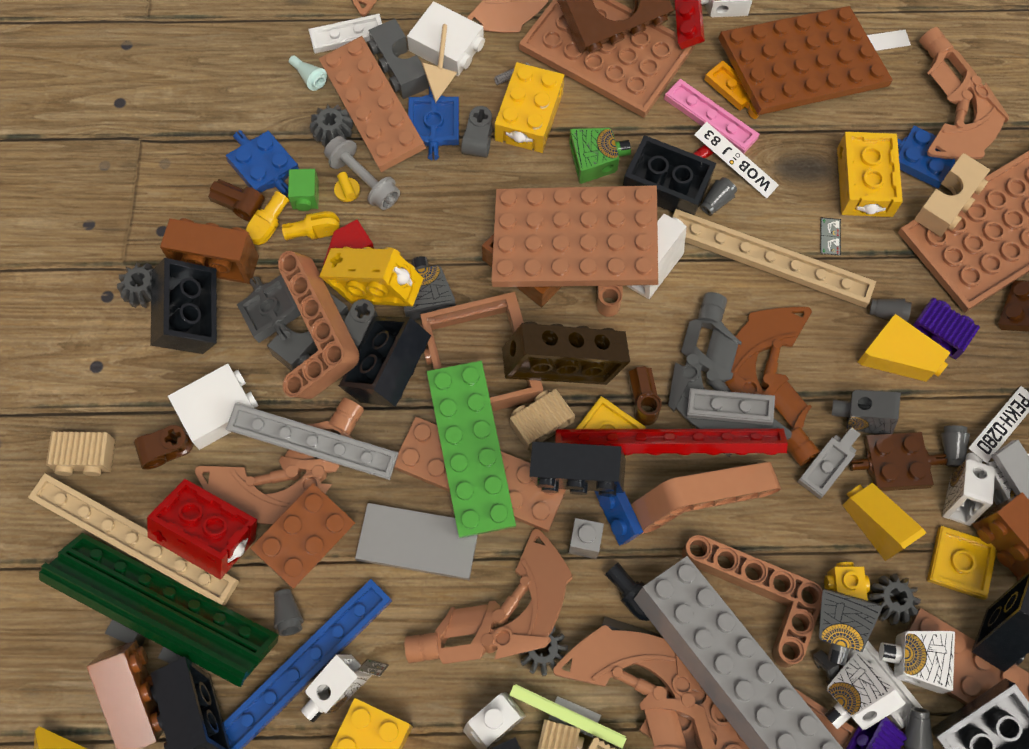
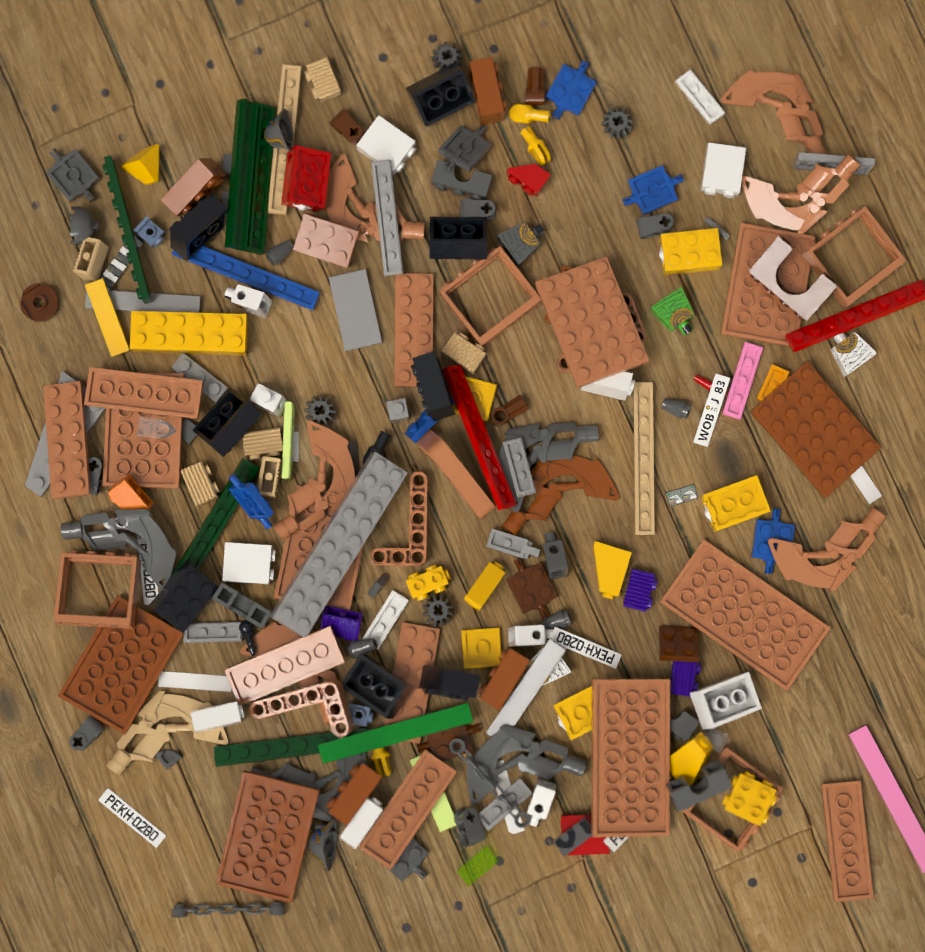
camera: 65 degrees right, 15 degrees up
nougat beam [278,251,359,399] -> none
bright green brick [288,169,319,211] -> none
light aqua cone [289,55,327,91] -> none
nougat plate [319,36,426,172] -> none
yellow piece [319,247,424,307] -> none
light grey piece [324,136,400,210] -> none
yellow plate [334,172,360,202] -> none
light grey sticker [357,659,389,677] -> none
dark grey arch [367,19,429,99] -> none
nougat piece [404,529,573,664] -> none
tan piece [422,24,457,103] -> none
bright green plate [427,361,516,538] -> none
dark brown brick [502,321,630,385] -> none
black brick [623,135,717,216] -> none
torso [819,588,882,665] -> none
white torso [824,651,906,730] -> none
dark grey cone [869,298,912,322] -> none
white torso [879,631,955,694] -> none
tan arch [914,153,990,237] -> none
none -> dark grey hat [264,108,293,152]

